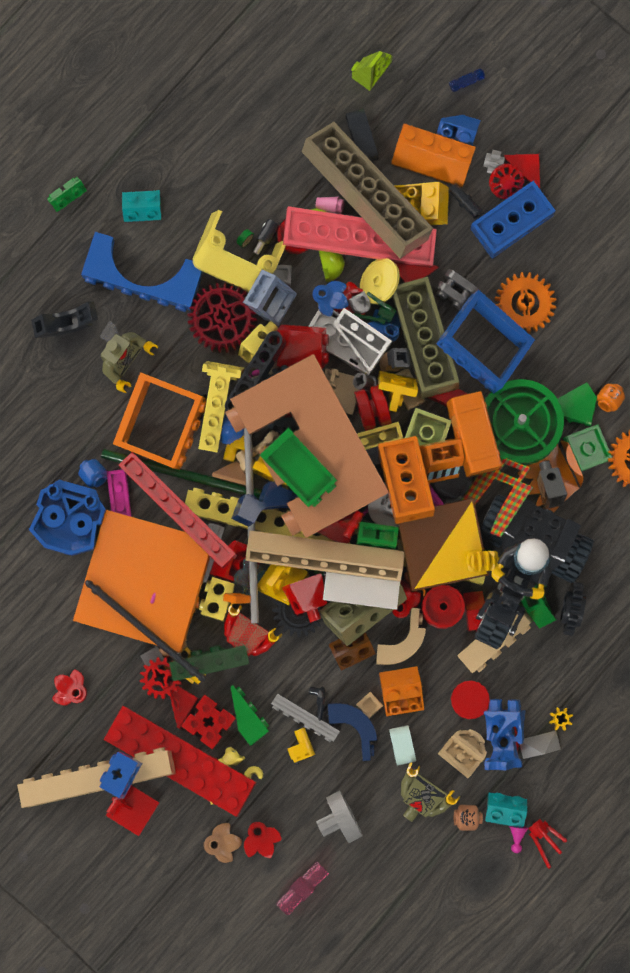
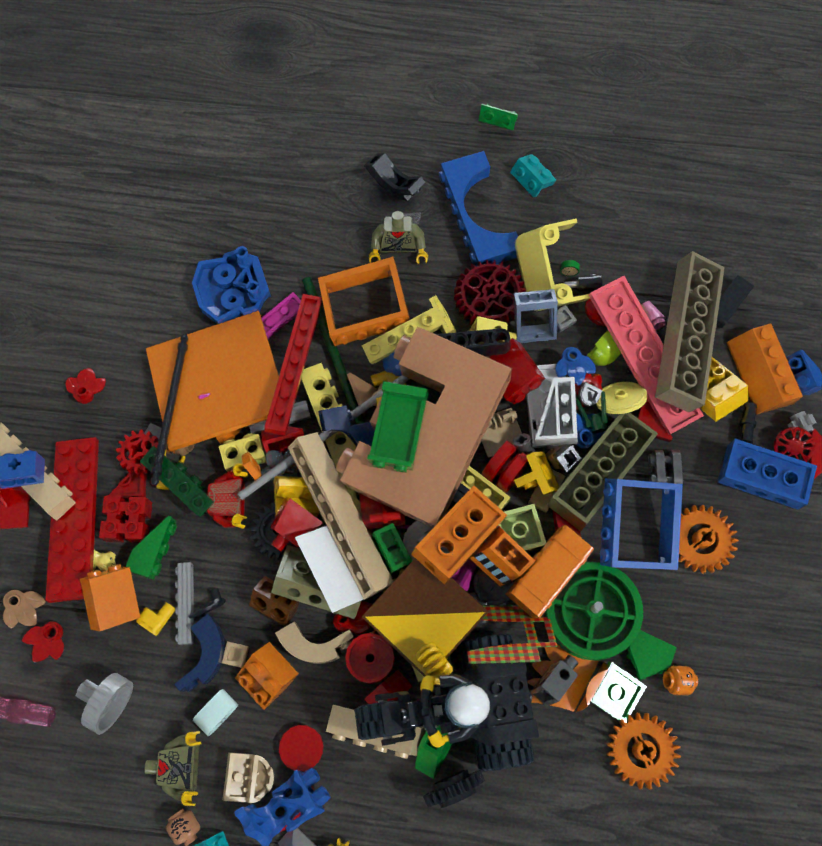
camera: 55 degrees right, 10 degrees down
blue head [78,459,107,487] -> none
lime wedge [351,51,393,91] -> none
none -> orange brick [80,564,141,631]

